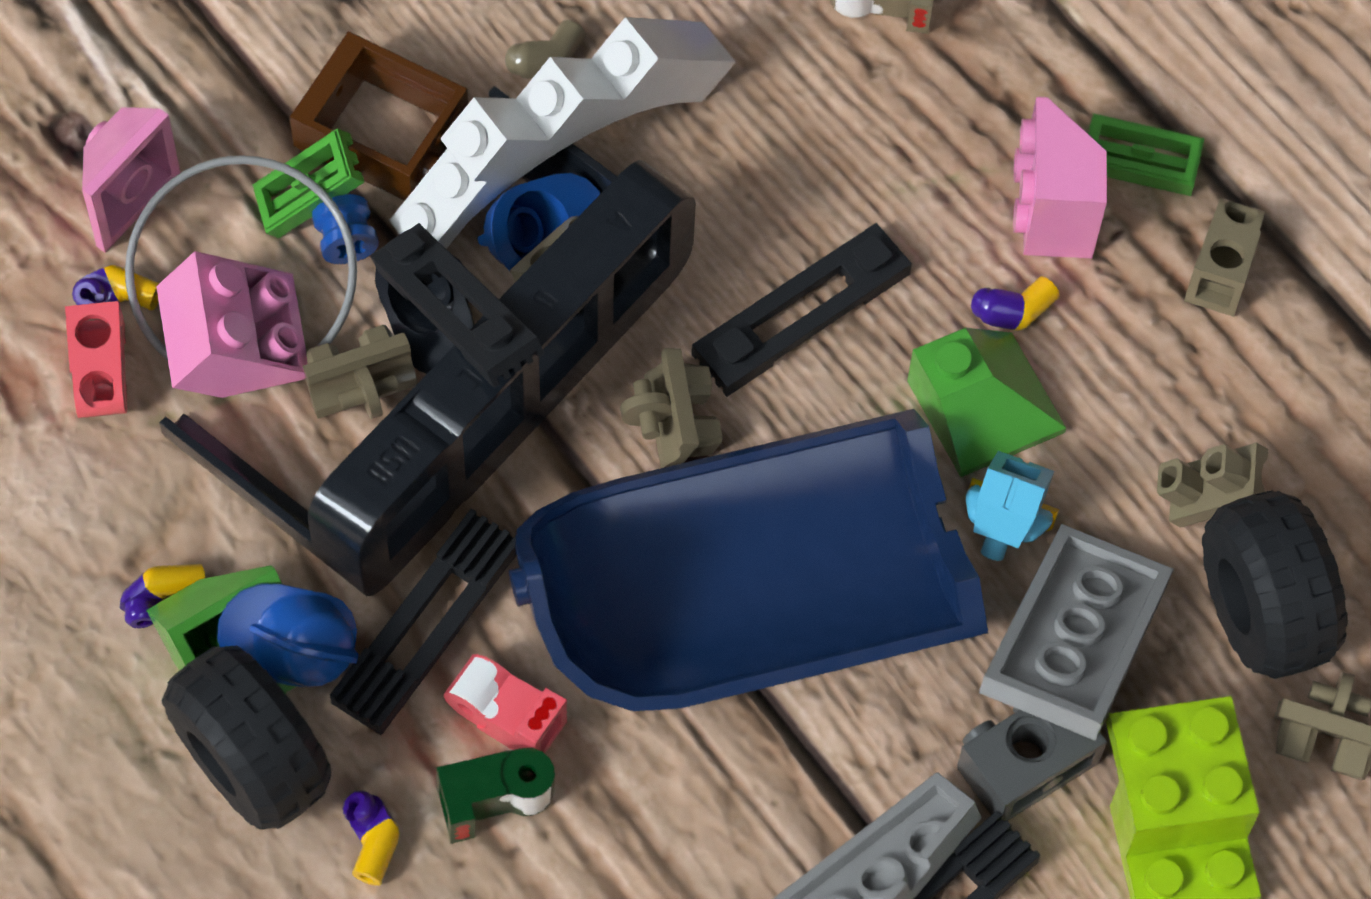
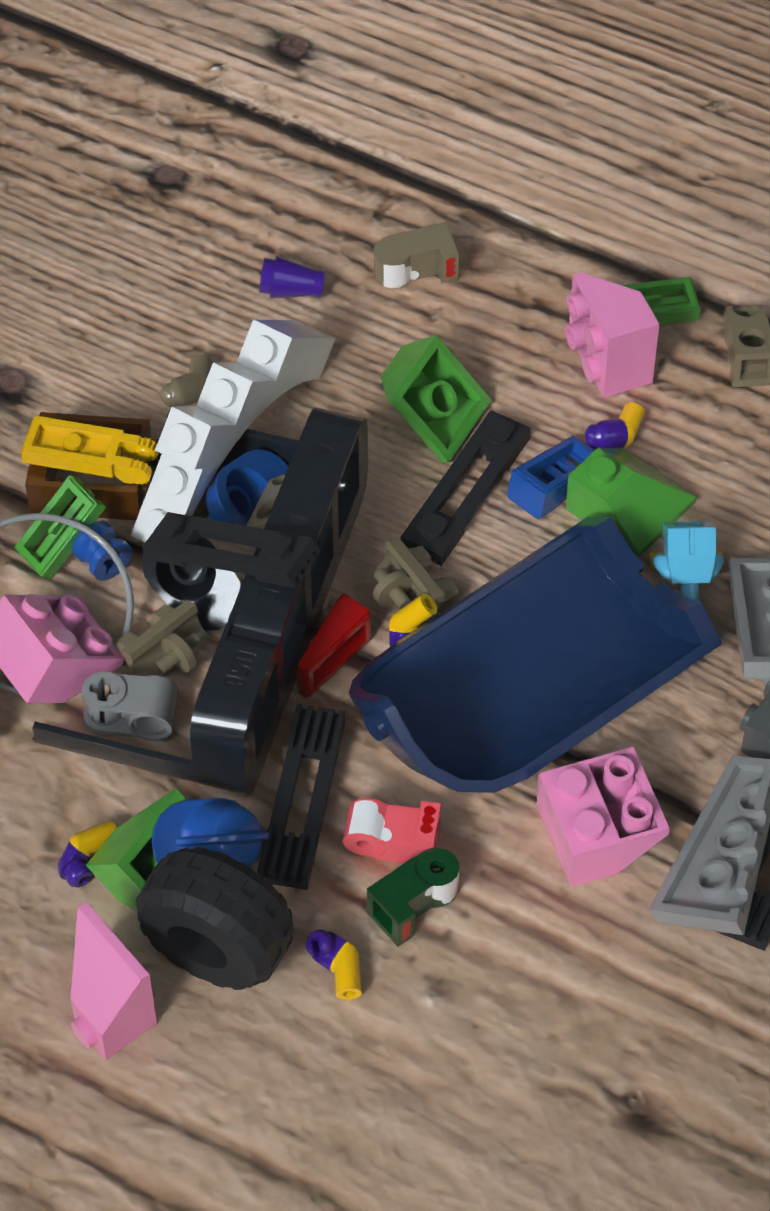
camera: 20 degrees left, 10 degrees down
none -> yellow hinge [21,416,159,485]
none -> bright pink slope [71,902,157,1060]
none -> light grey piece [82,671,179,741]
none -> red slope [297,593,371,698]
none -> bright green slope [381,335,492,464]
none -> yellow arm [389,593,438,646]
none -> blue slope [507,436,595,519]
none -> bright pink slope [536,747,670,887]

